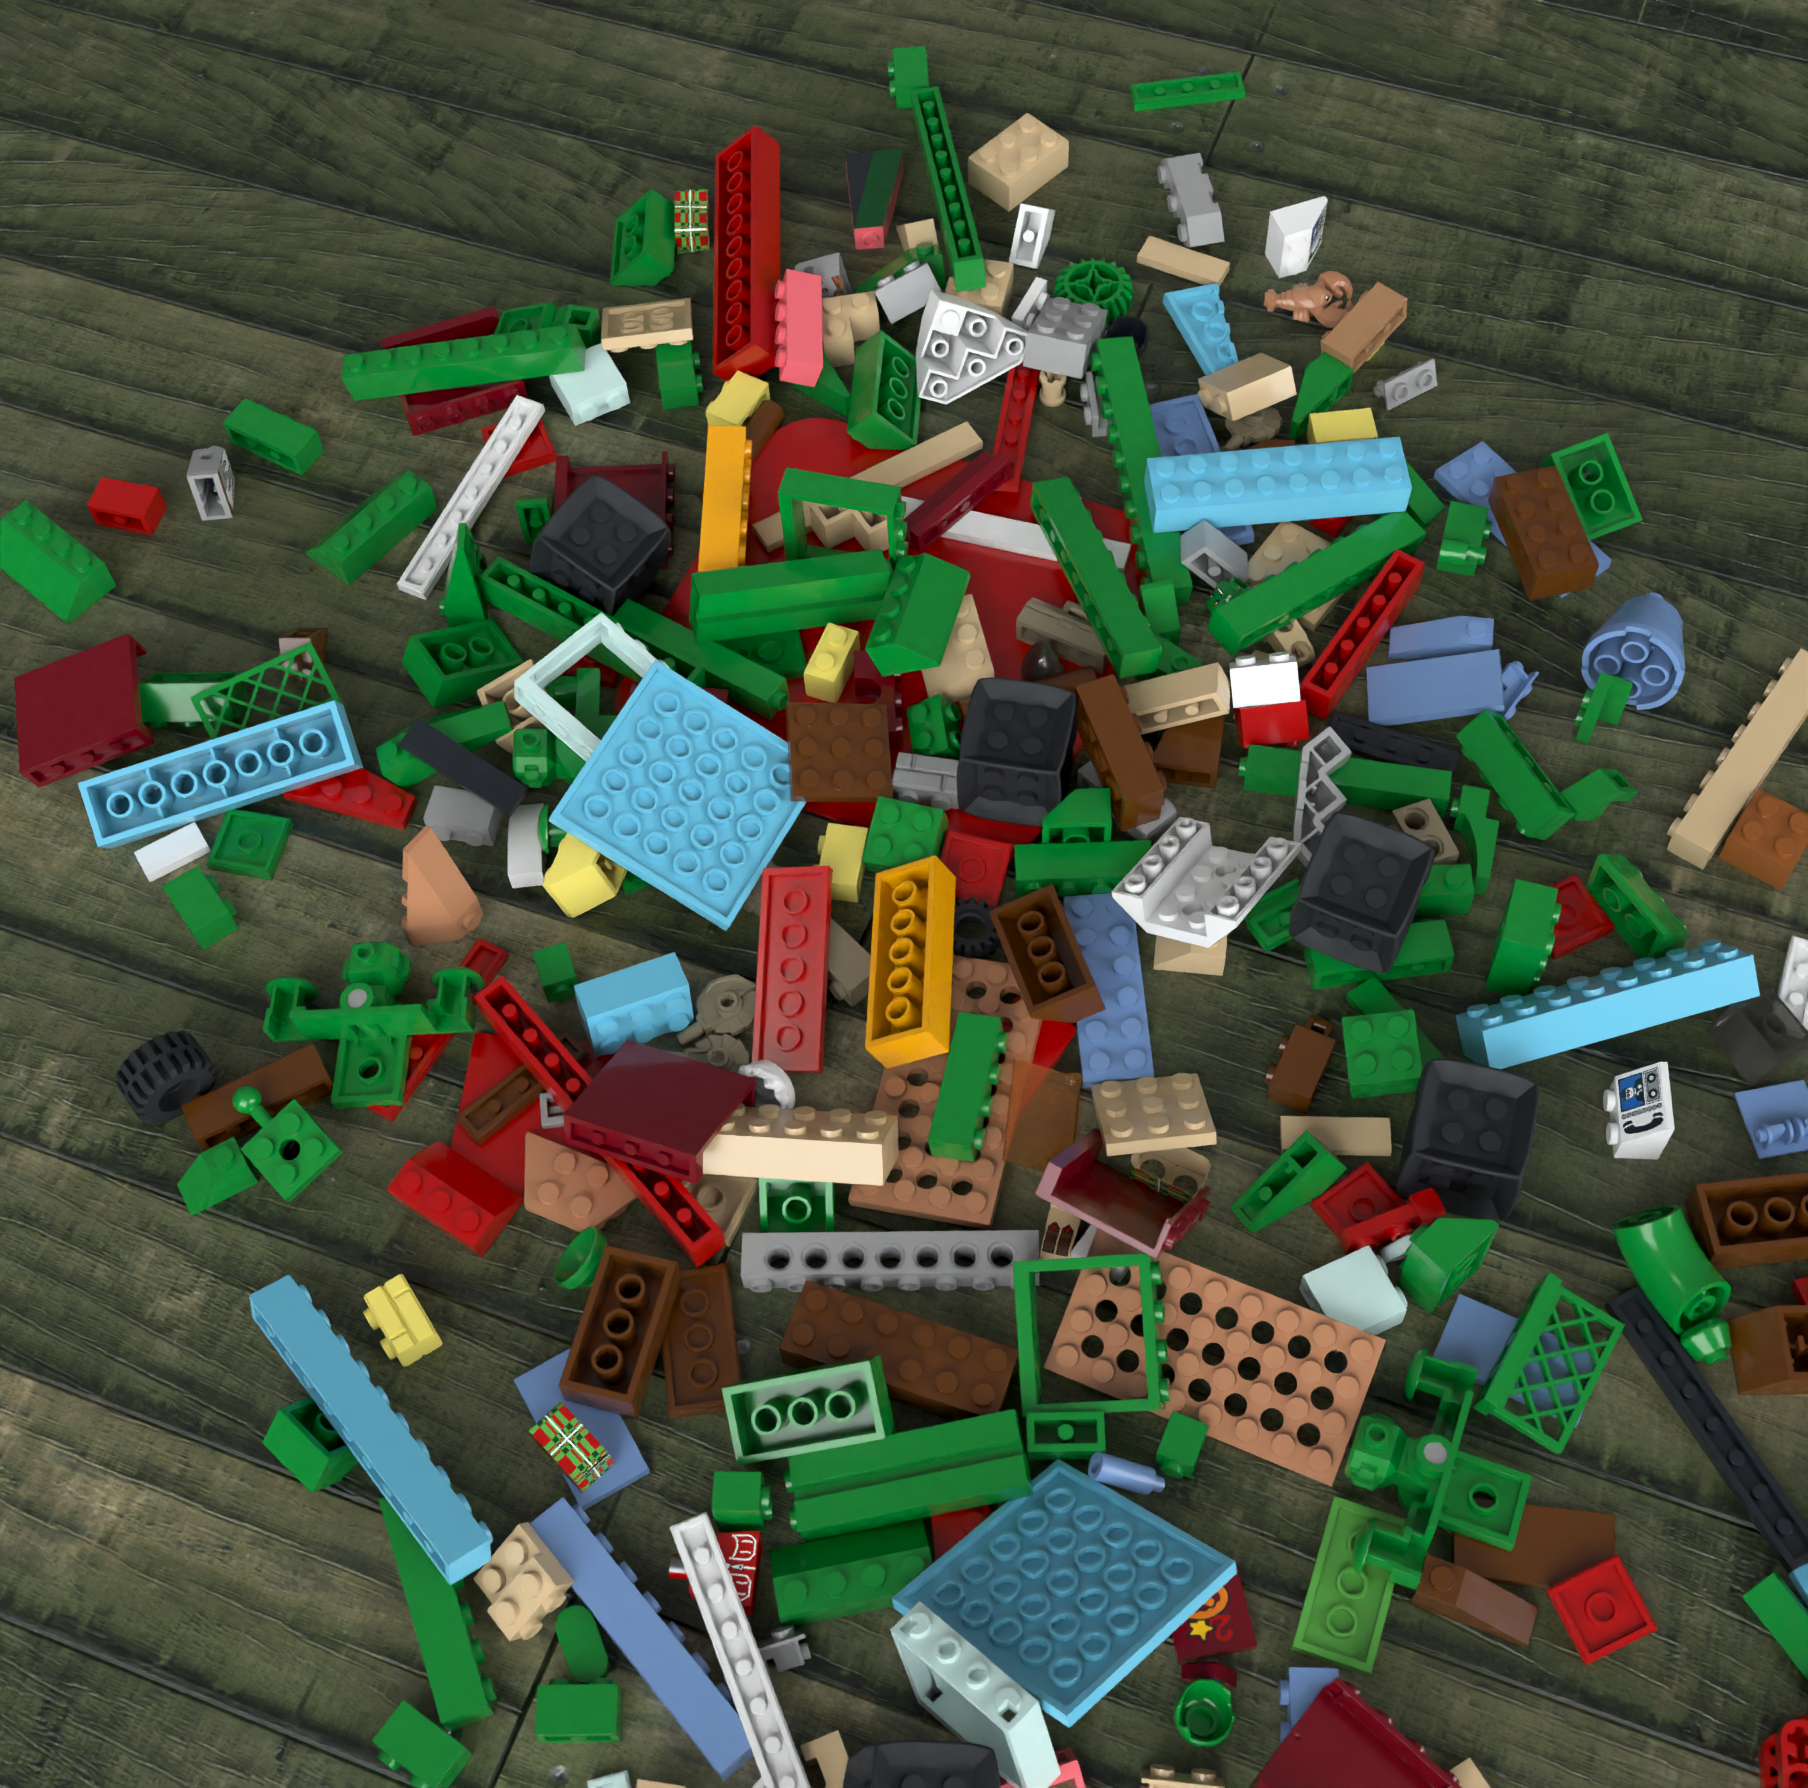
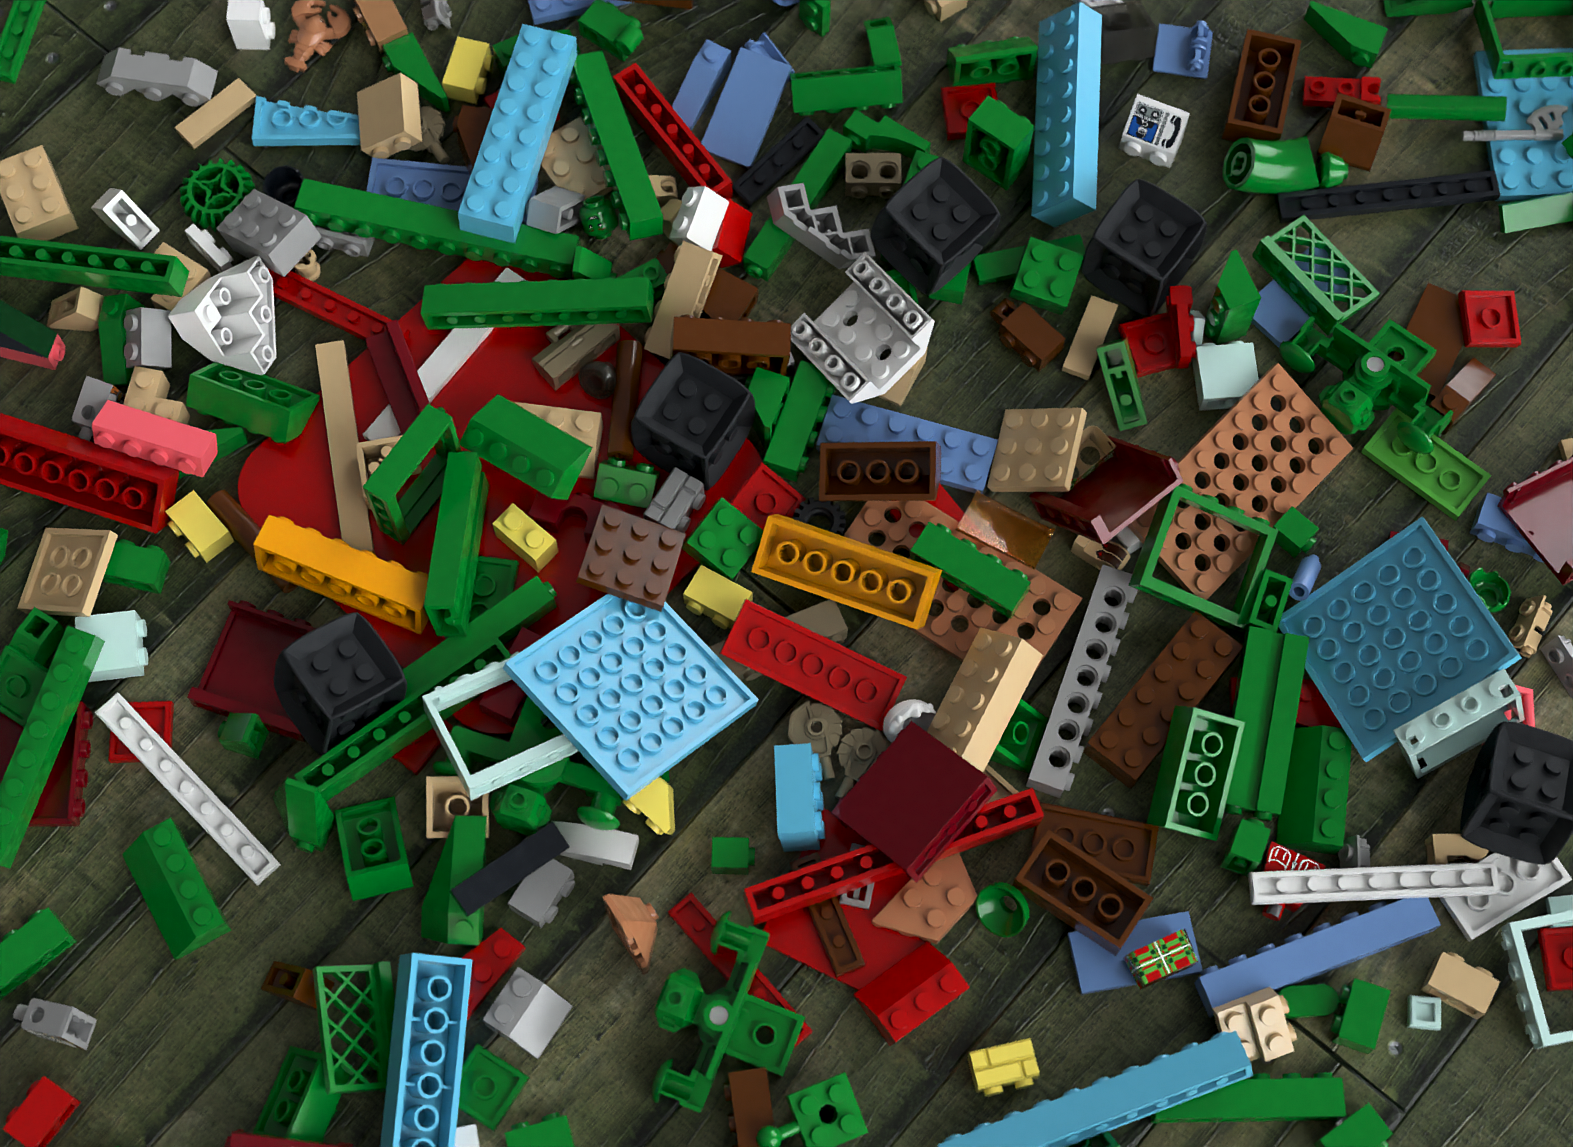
camera: 75 degrees left, 10 degrees up
none -> light grey slope [483,967,573,1059]

